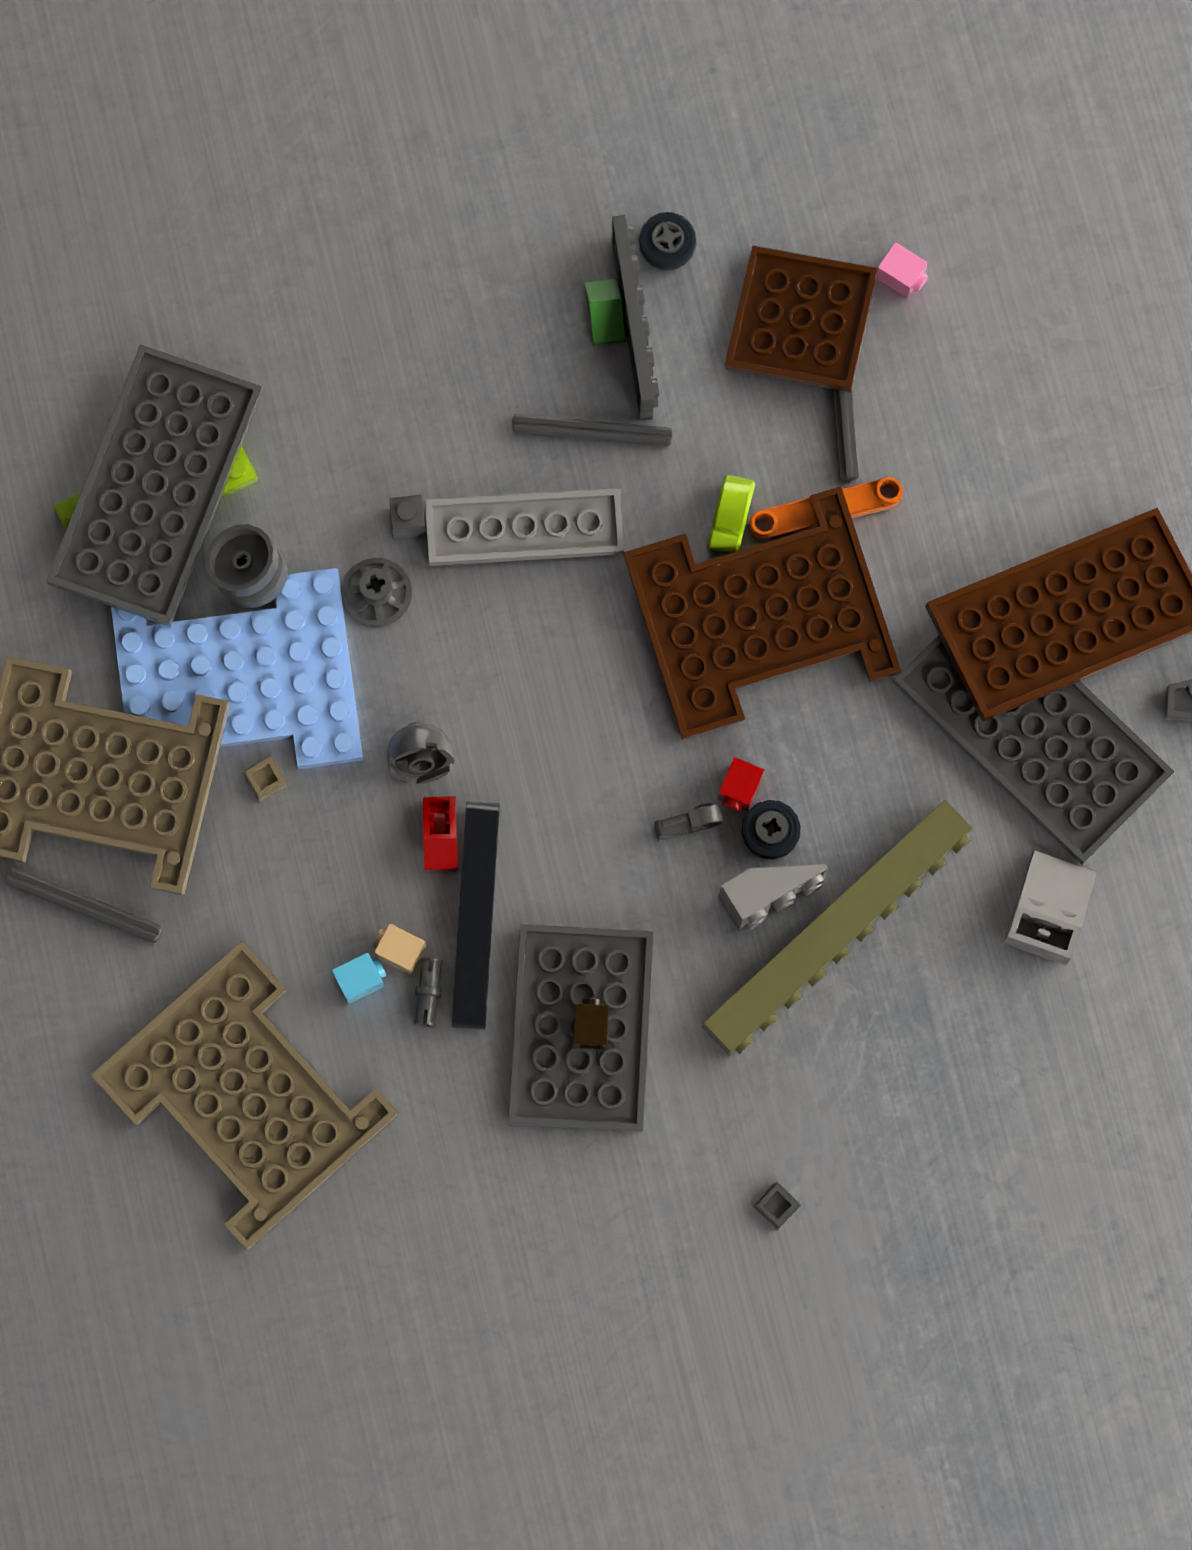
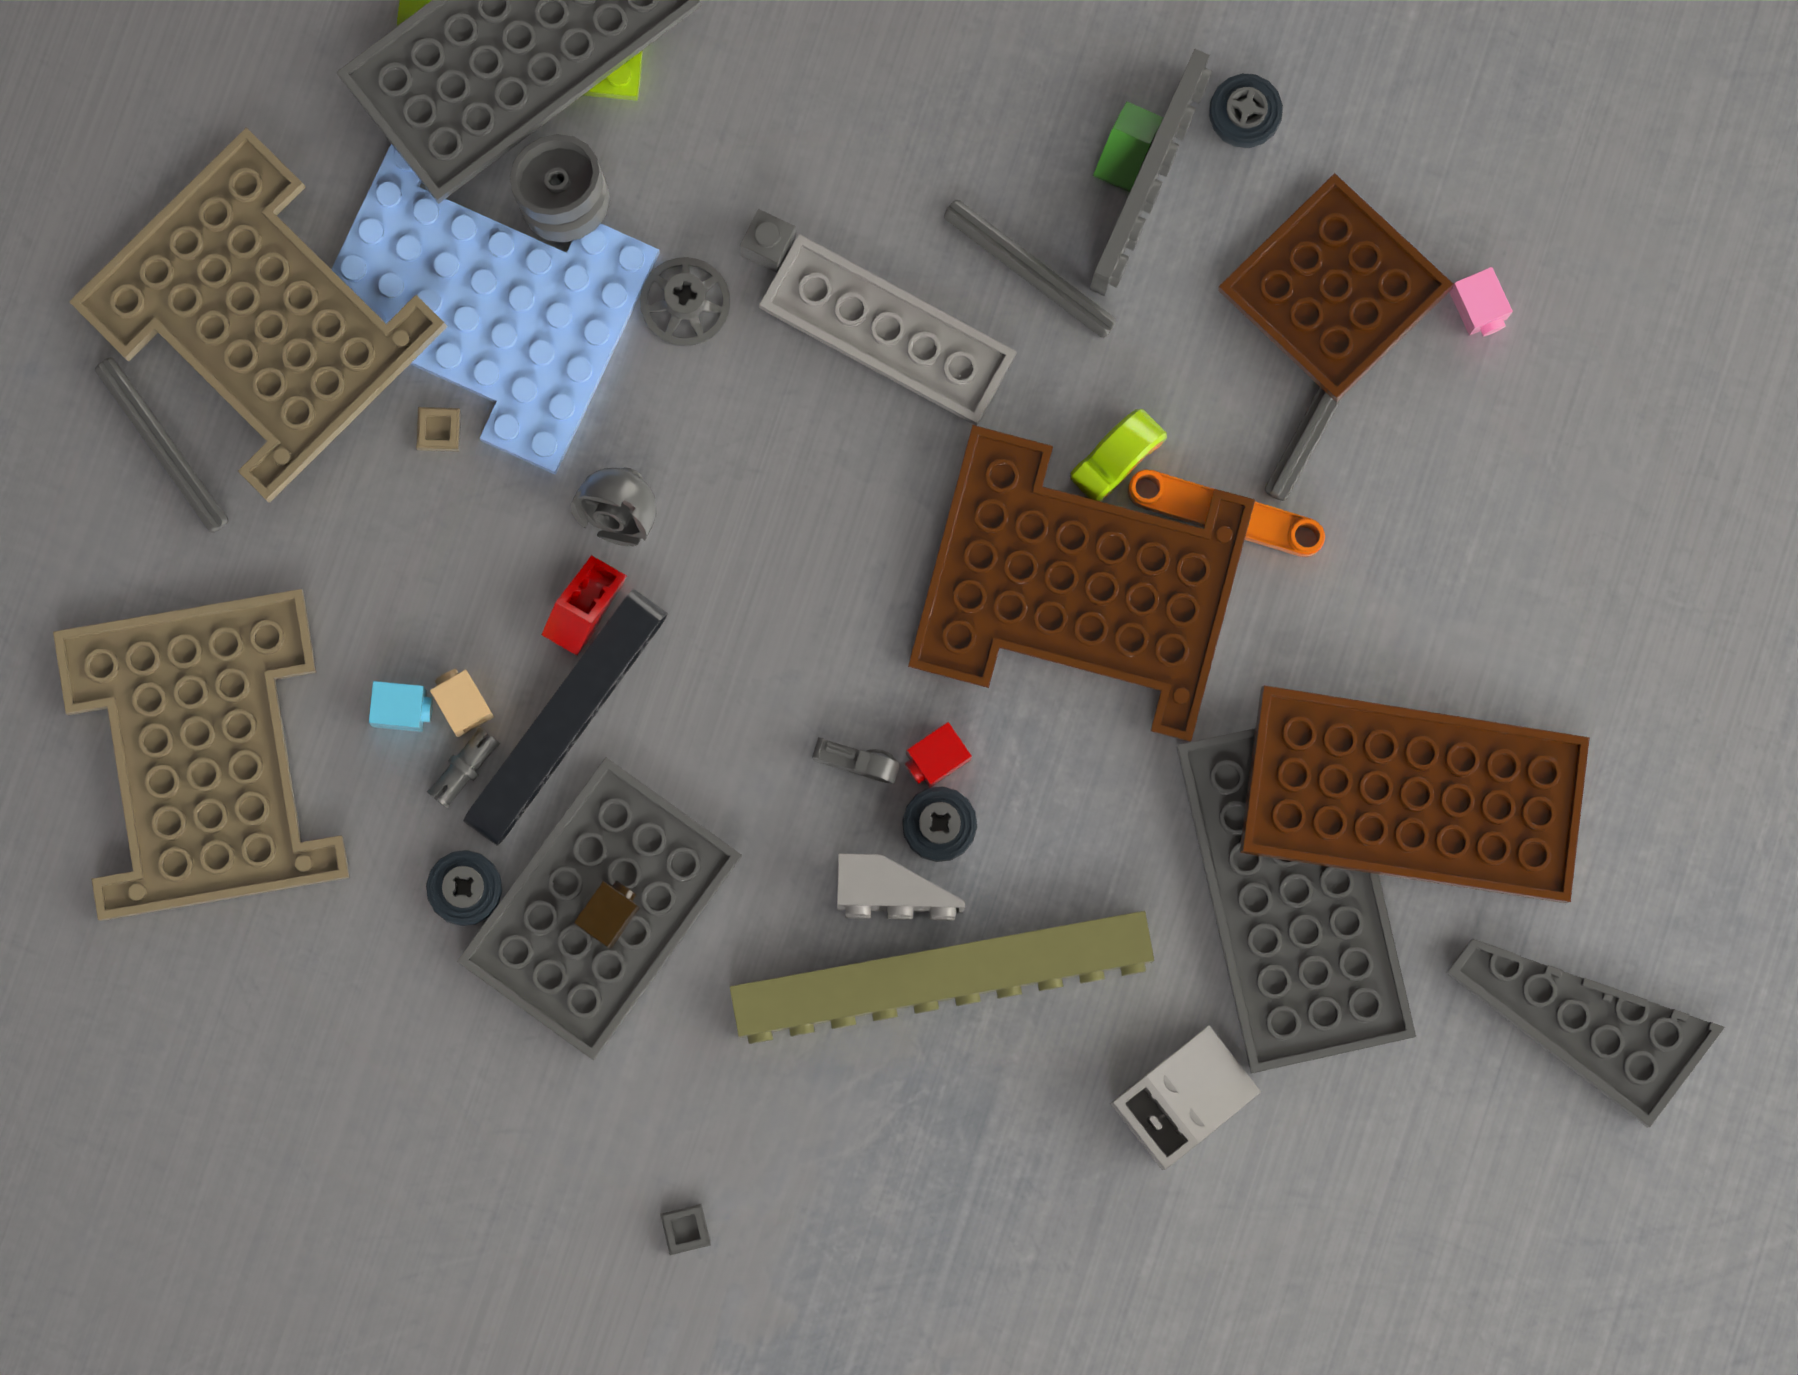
camera: 30 degrees right, 5 degrees up
none -> black wheel [426,850,502,926]

